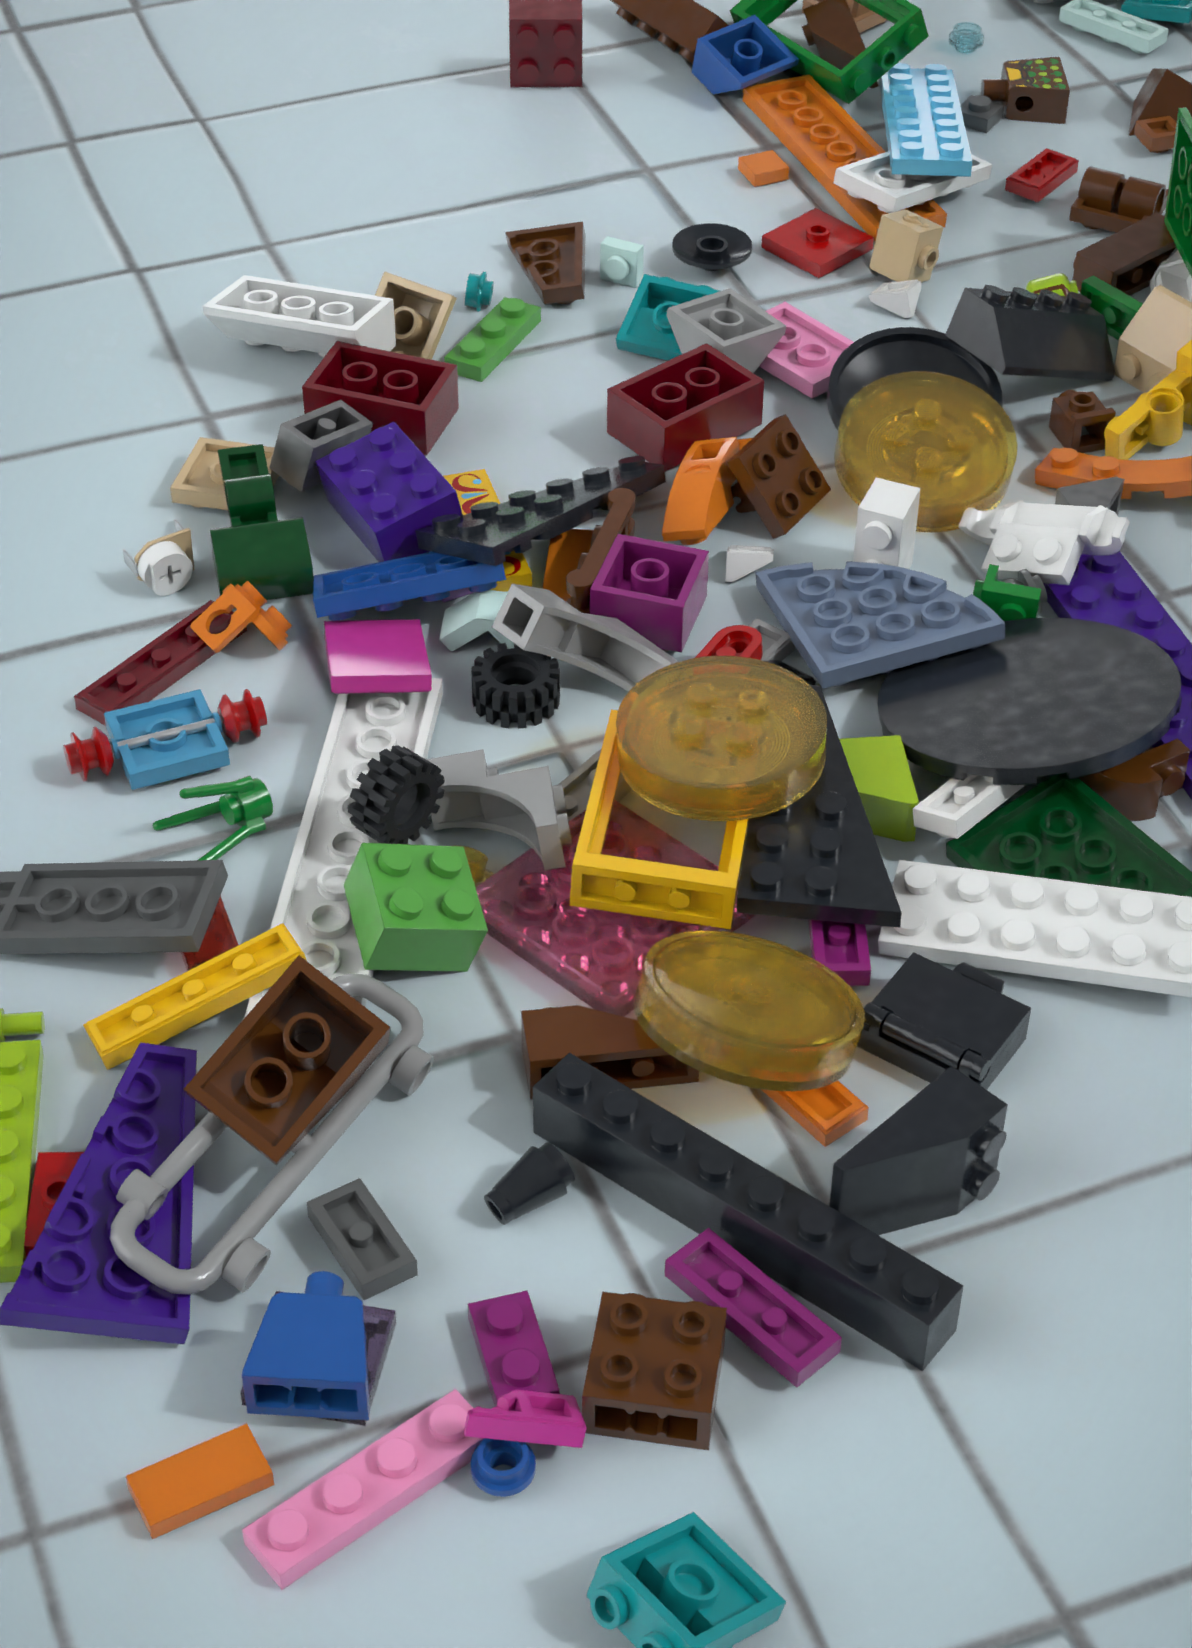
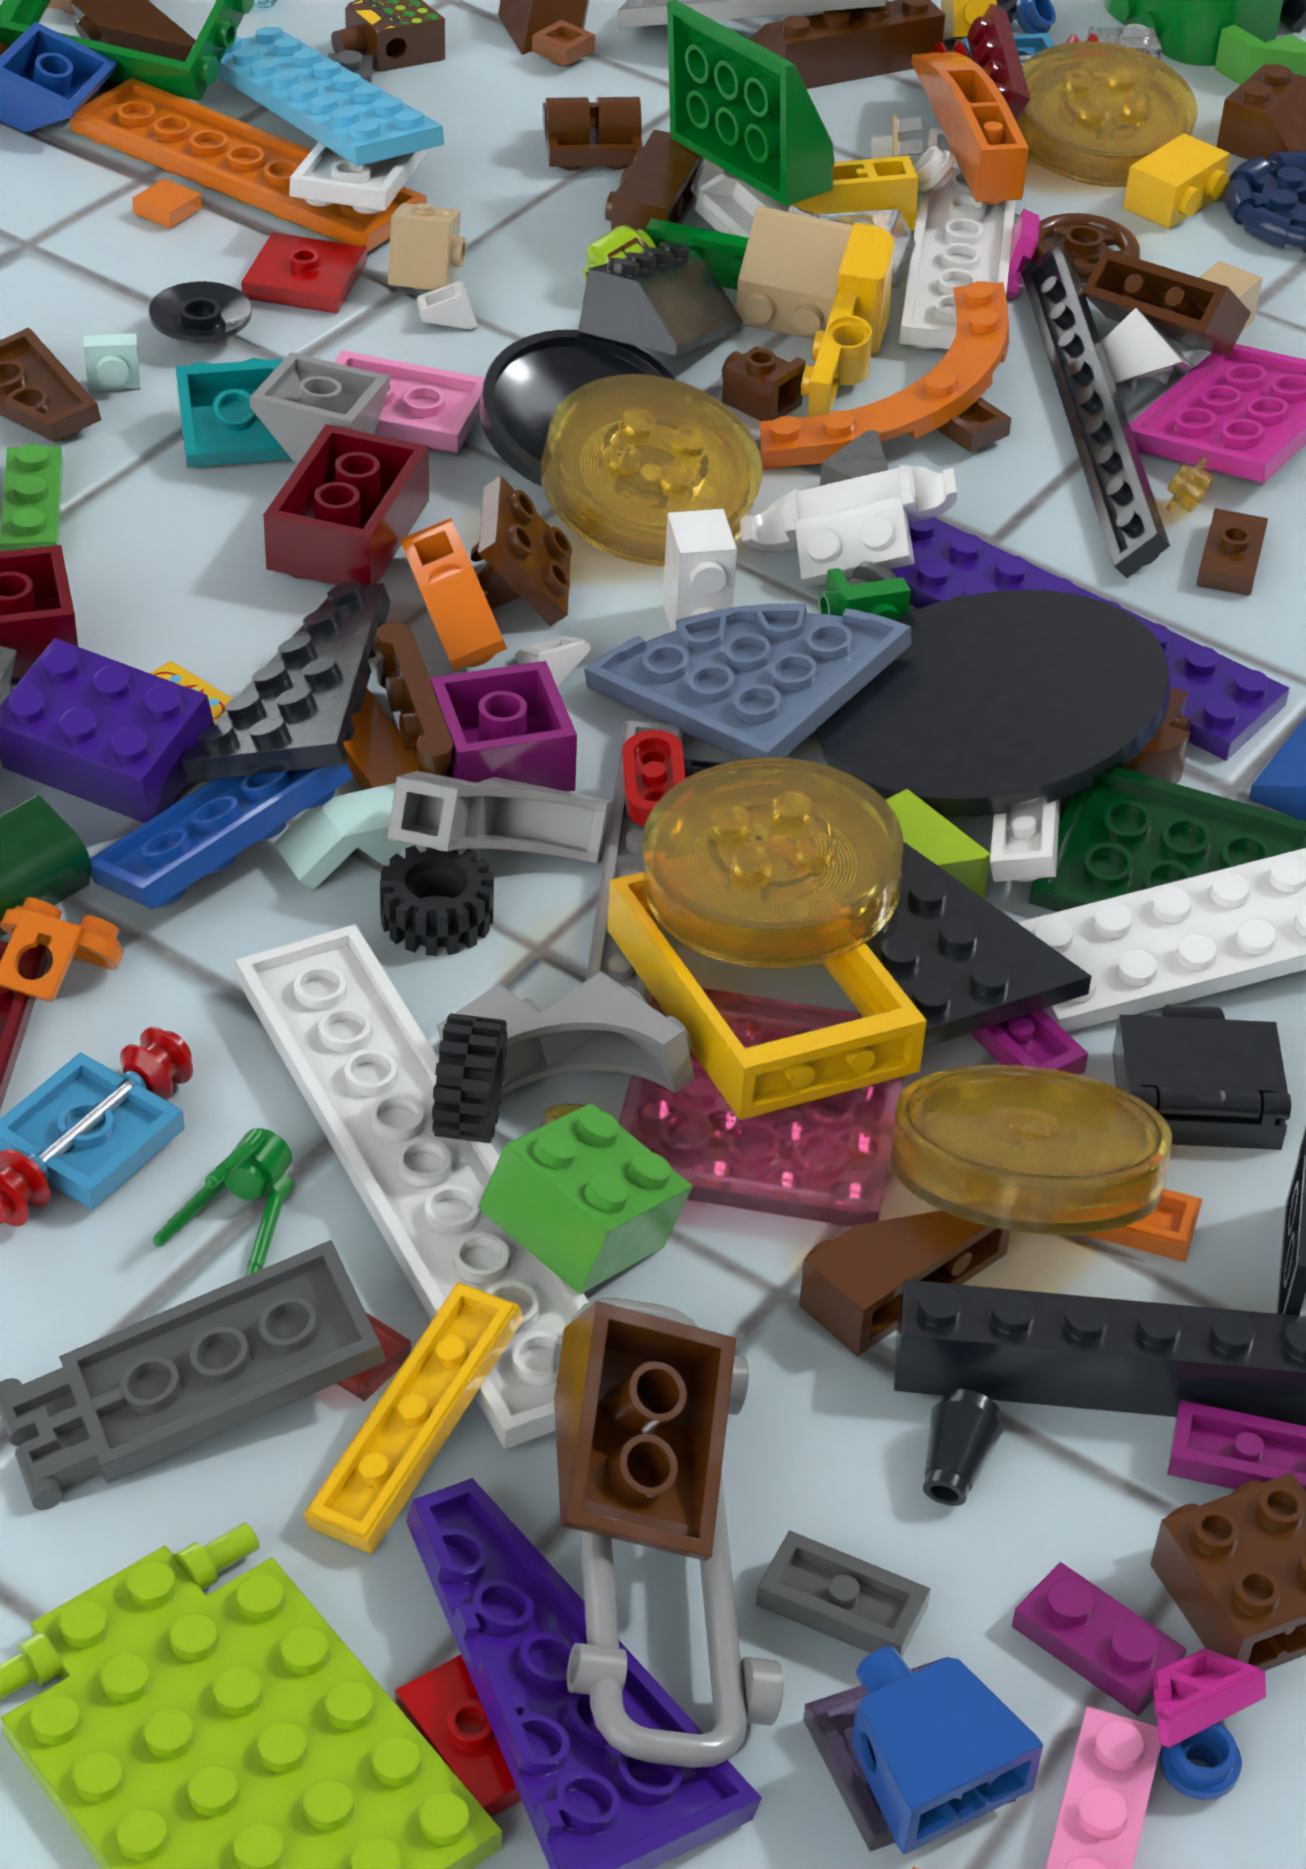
camera: 35 degrees left, 0 degrees up
dark pink tile [324,619,432,694] -> none
red plate [1005,148,1079,202] -> none

